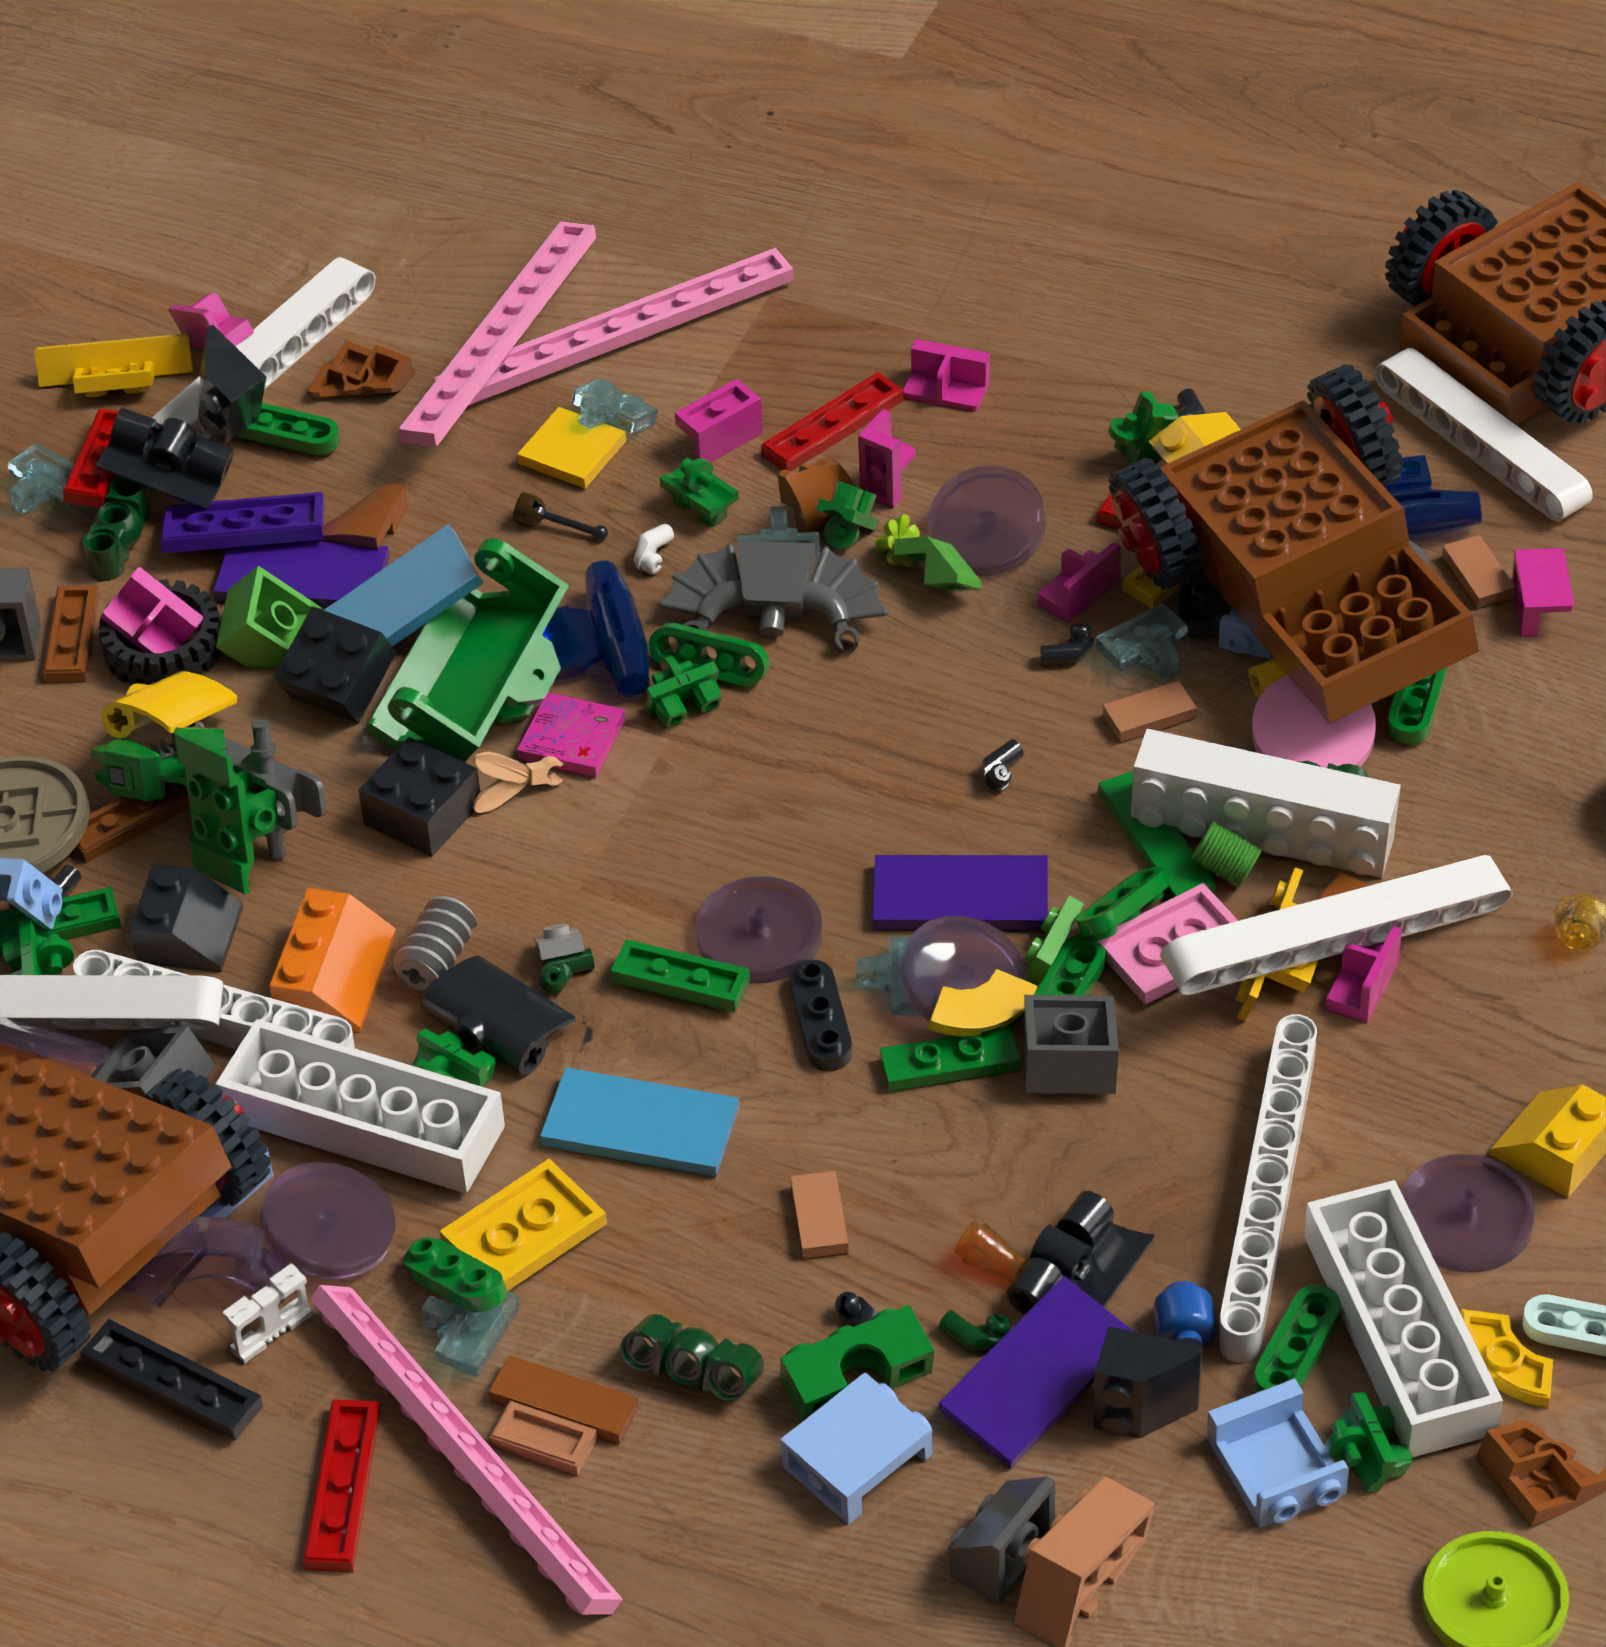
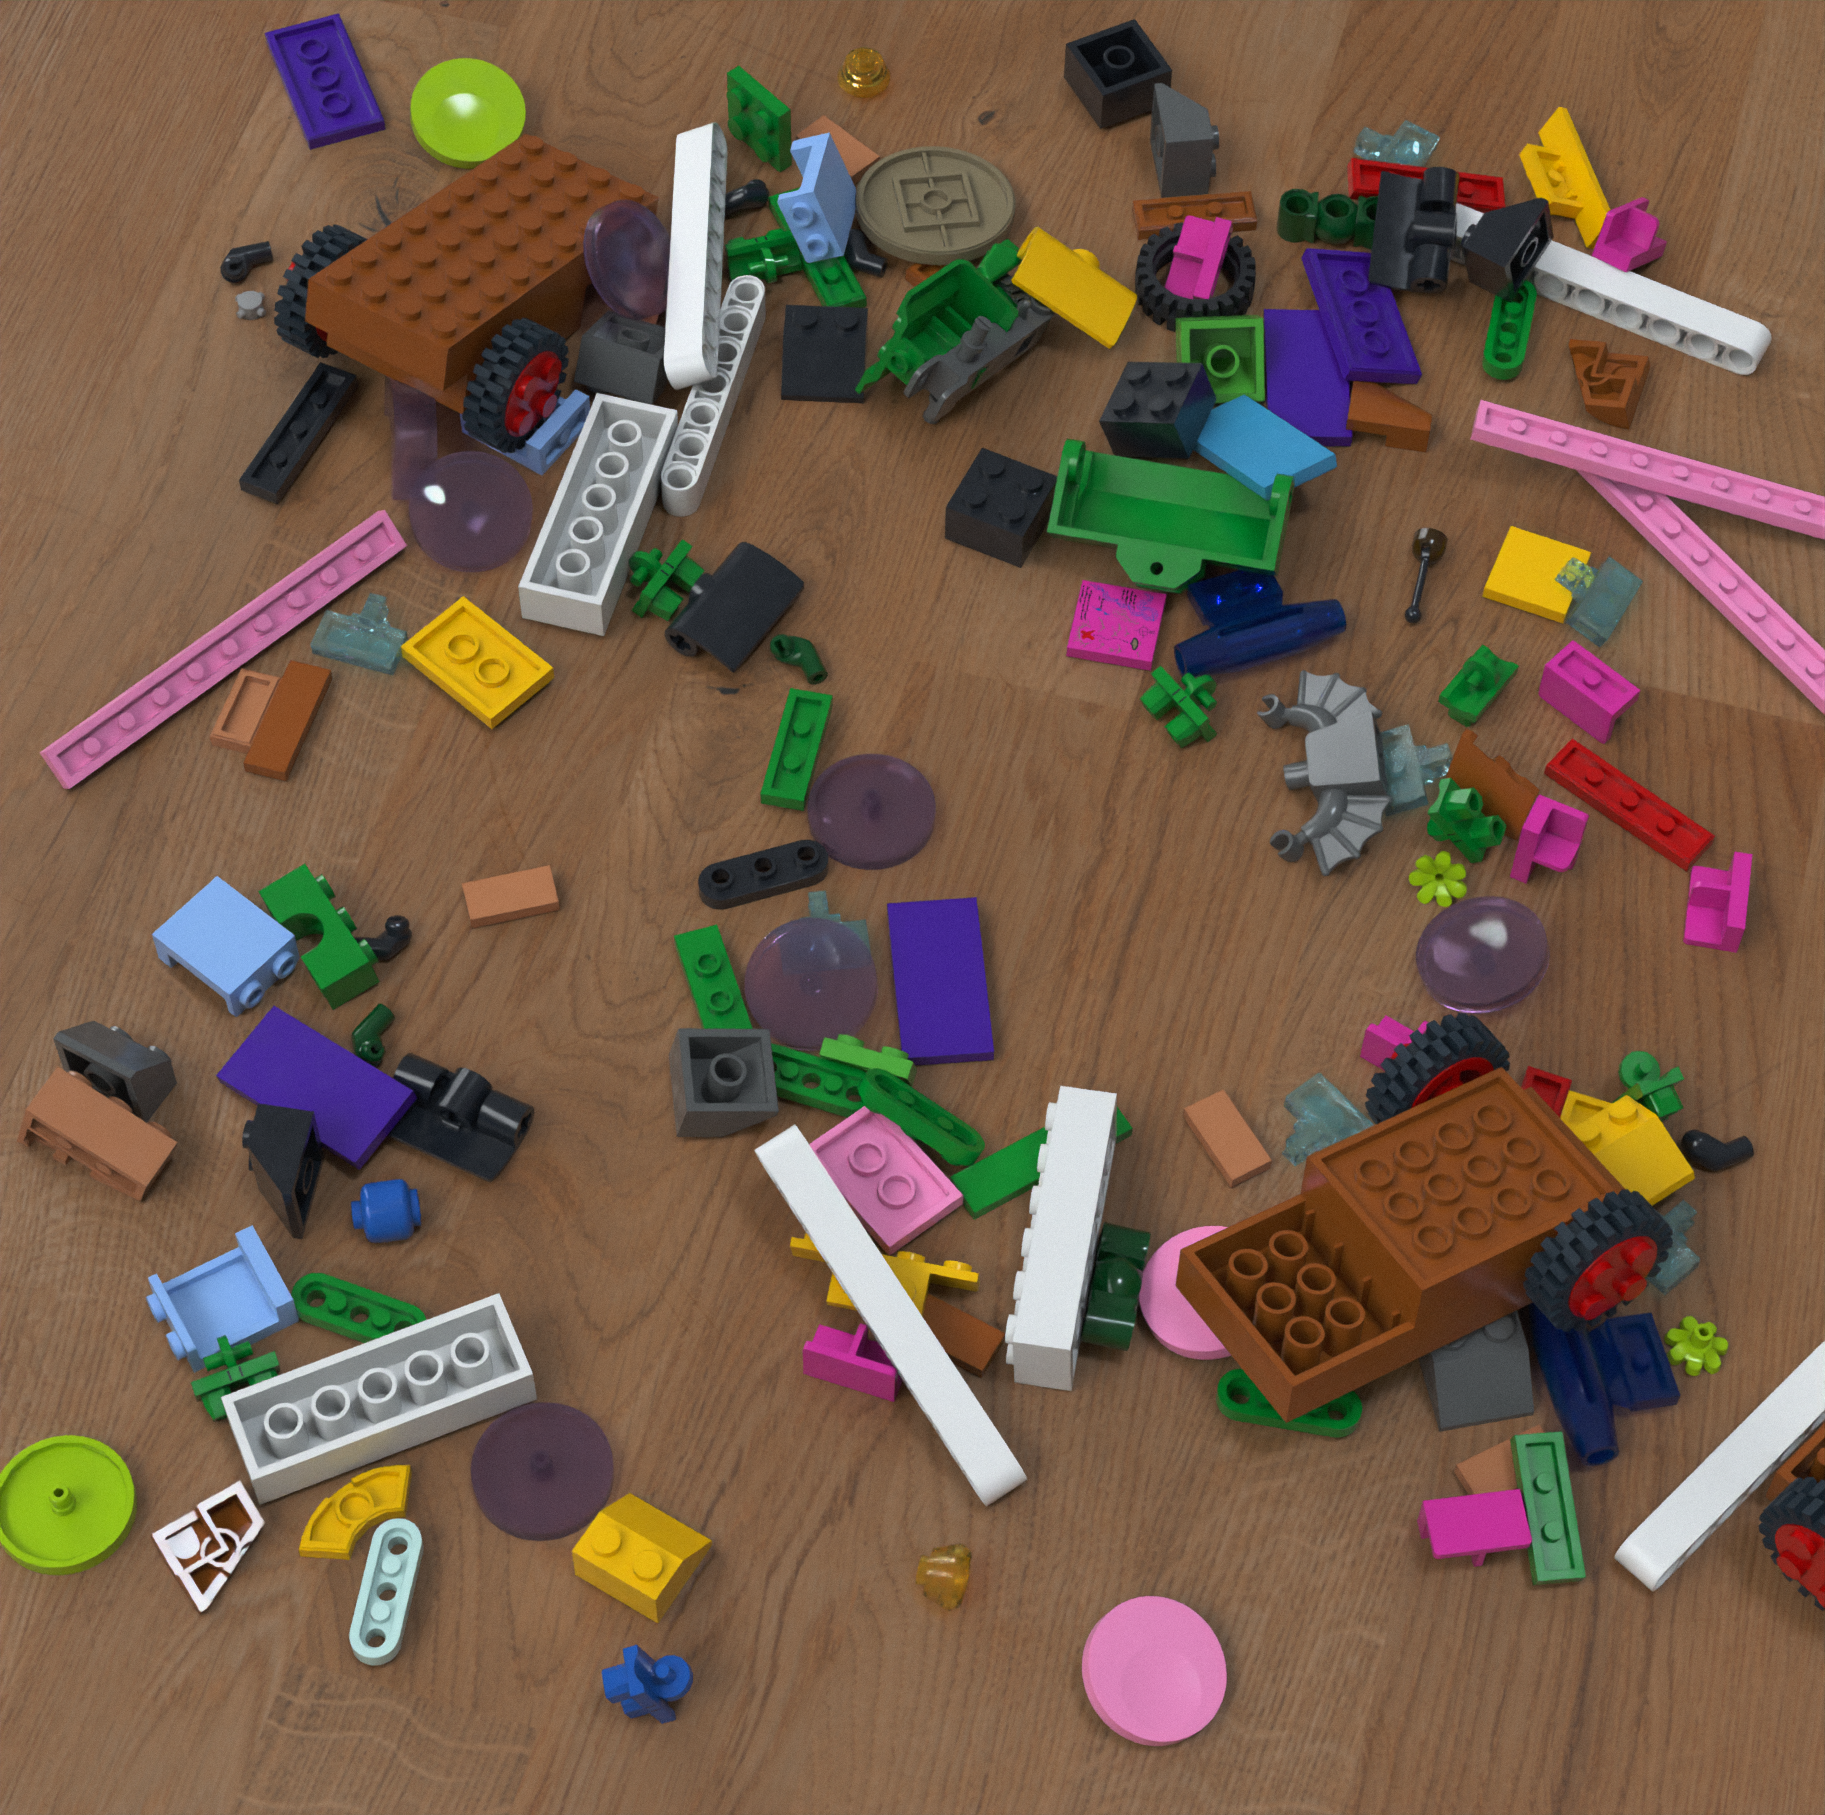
camera: 80 degrees right, 10 degrees up
white piece [222,1263,313,1364] -> none
orange slope [269,888,397,1032] -> none
red tile [303,1399,381,1572] -> none
light grey piece [393,896,477,993] -> none
green plate [403,1237,507,1313] -> none
light nougat piece [473,752,563,813] -> none
light grey plate [533,923,585,960] -> none
dark azure tile [540,1067,739,1177] -> none
dark green piece [620,1314,764,1401] -> none
white arm [633,524,674,575] -> none
green plate [648,623,770,686] -> none
bright green slope [894,536,982,592] -> none
yellow tile [927,969,1037,1036] -> none
clear orange cone [955,1221,1027,1282] -> none
black arm [982,739,1024,790] -> none
black arm [1040,623,1094,666] -> none
bright green piece [1191,821,1261,888] -> none
white beam [1219,1014,1317,1363] -> none
none -> green plate [1510,1431,1586,1585]

